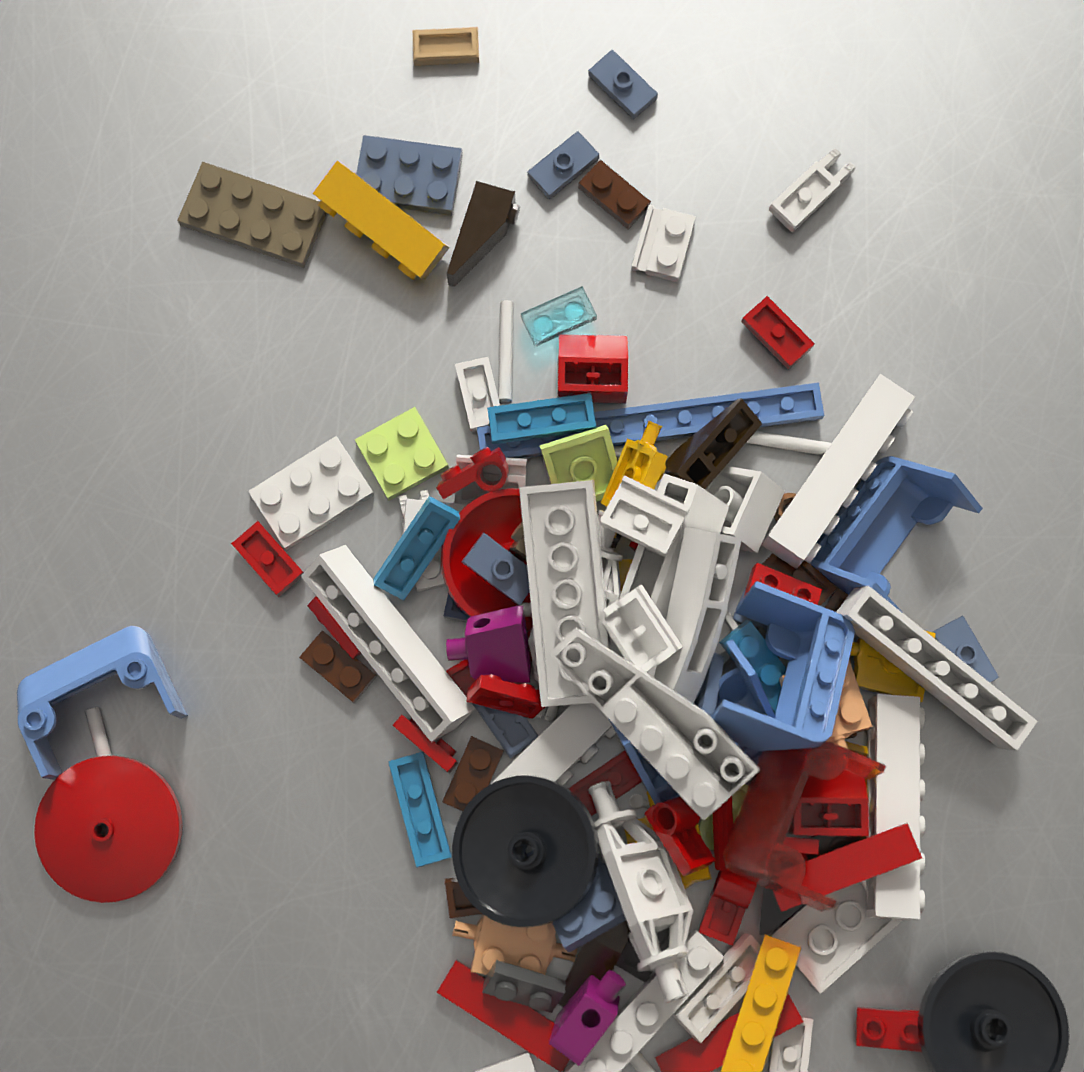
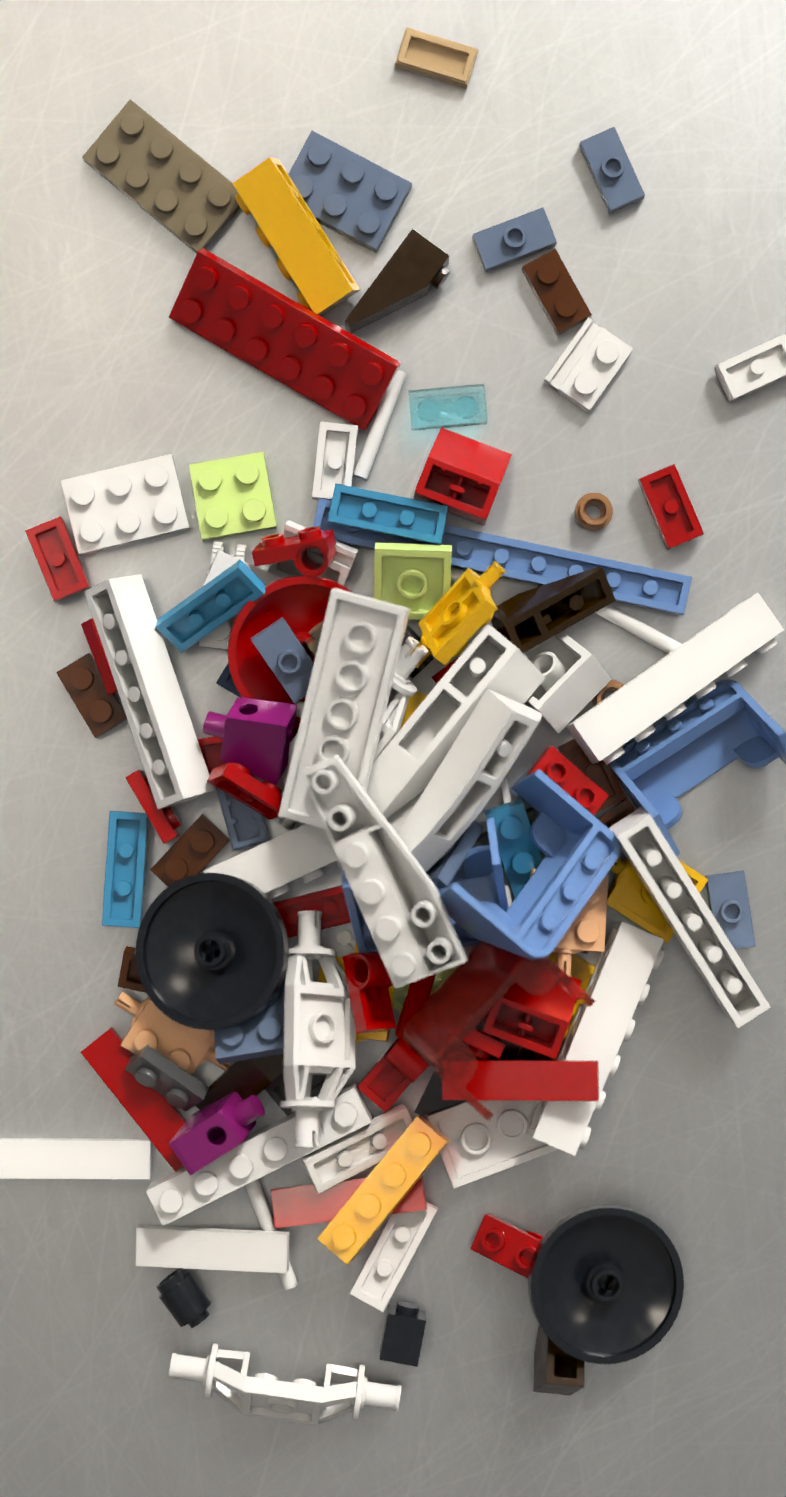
camera: 20 degrees right, 10 degrees up
white hinge [597,585,683,672] -> none
white plate [600,475,690,557] -> none
none -> red plate [169,248,401,431]
none -> medium nougat plate [575,493,613,531]

